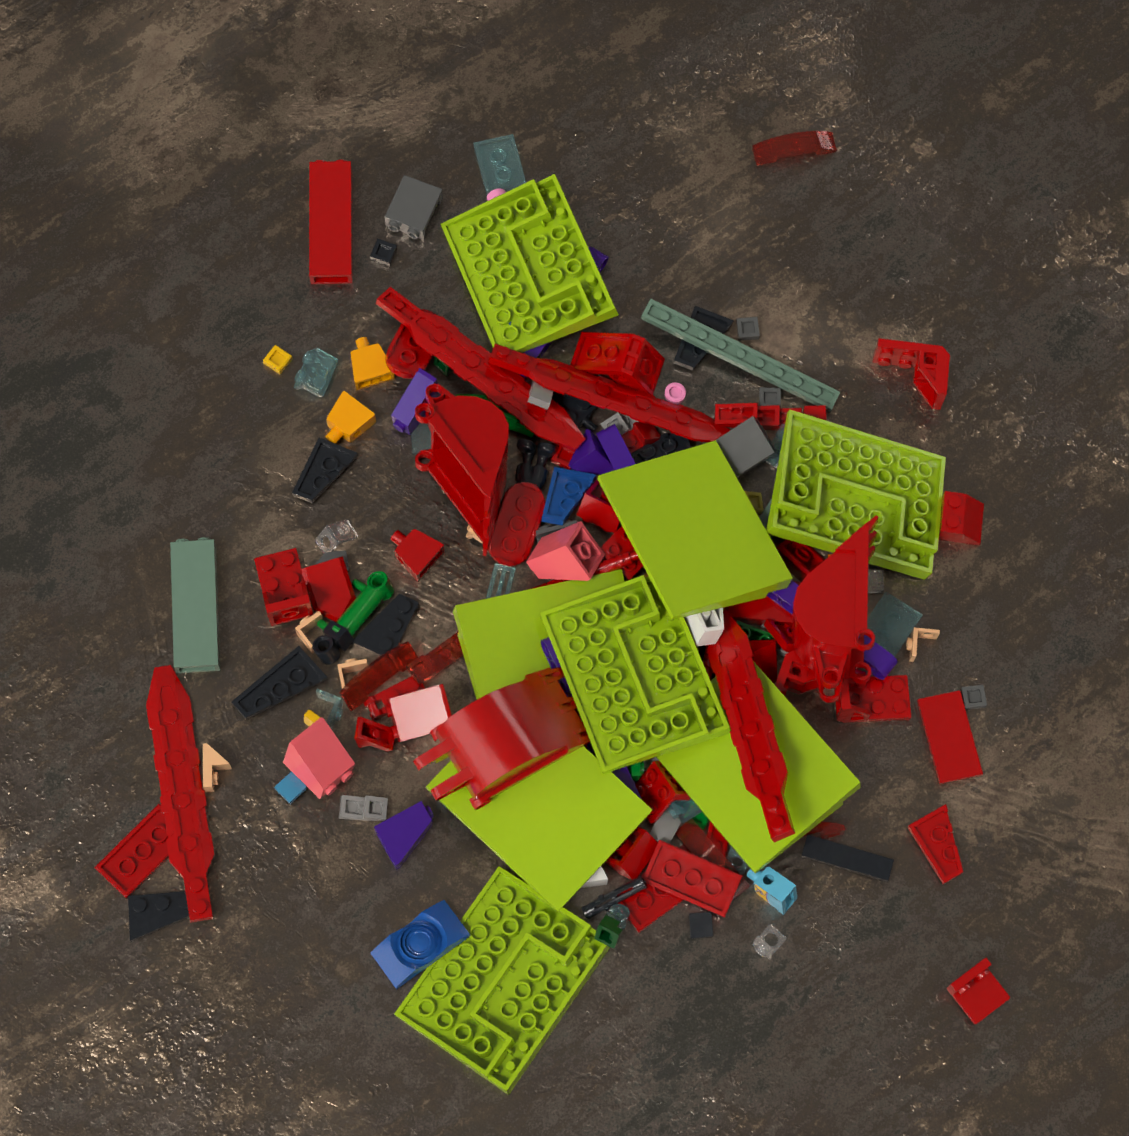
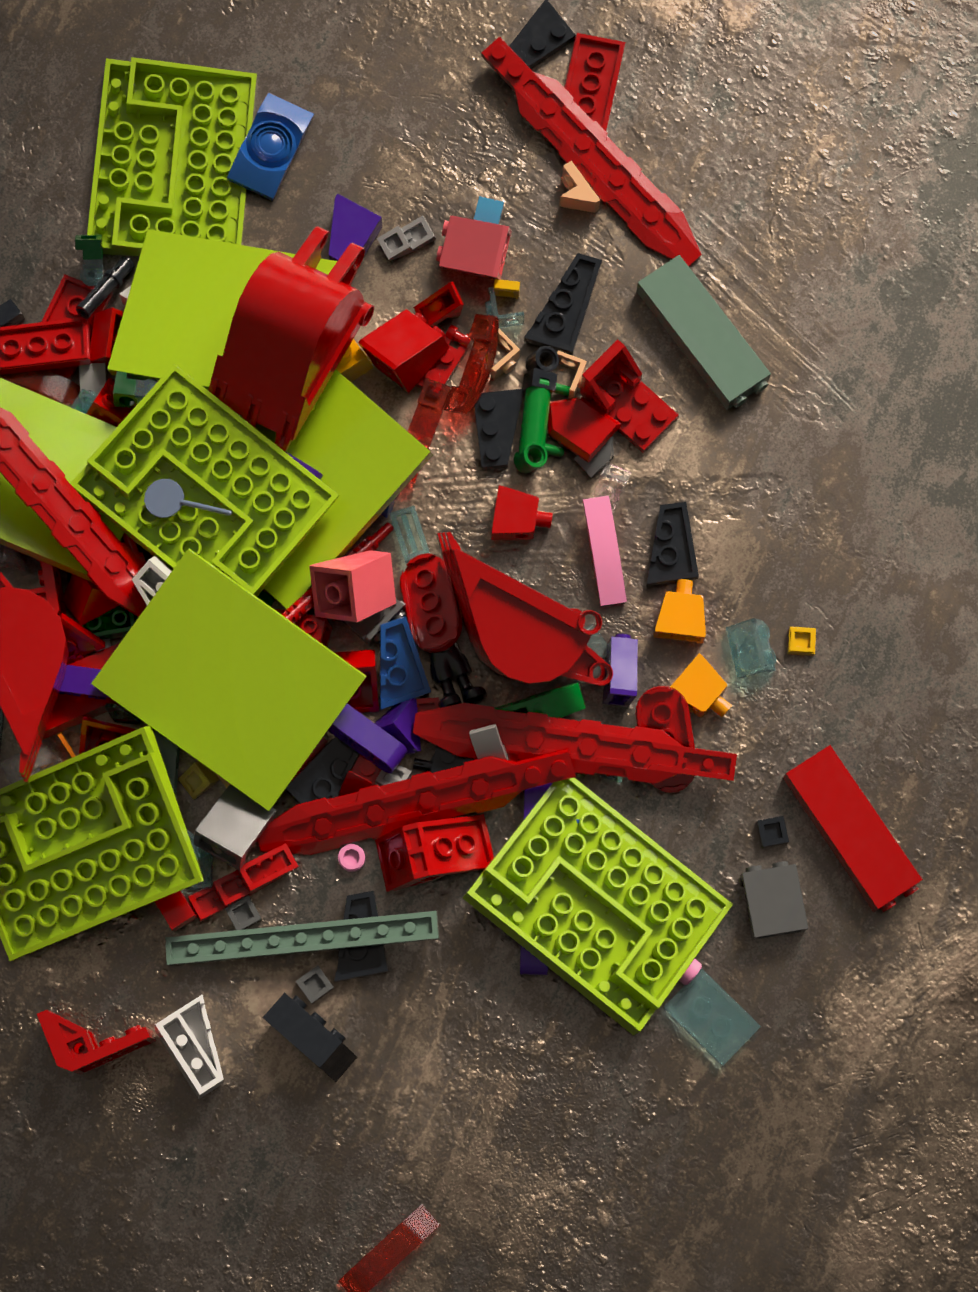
camera: 150 degrees right, 5 degrees up
none -> dark green leg [113,371,158,409]
none -> sand blue piece [144,479,232,518]
none -> white wedge [155,995,224,1099]
none -> black wedge [262,992,357,1082]
none -> bright pink slope [583,496,627,606]

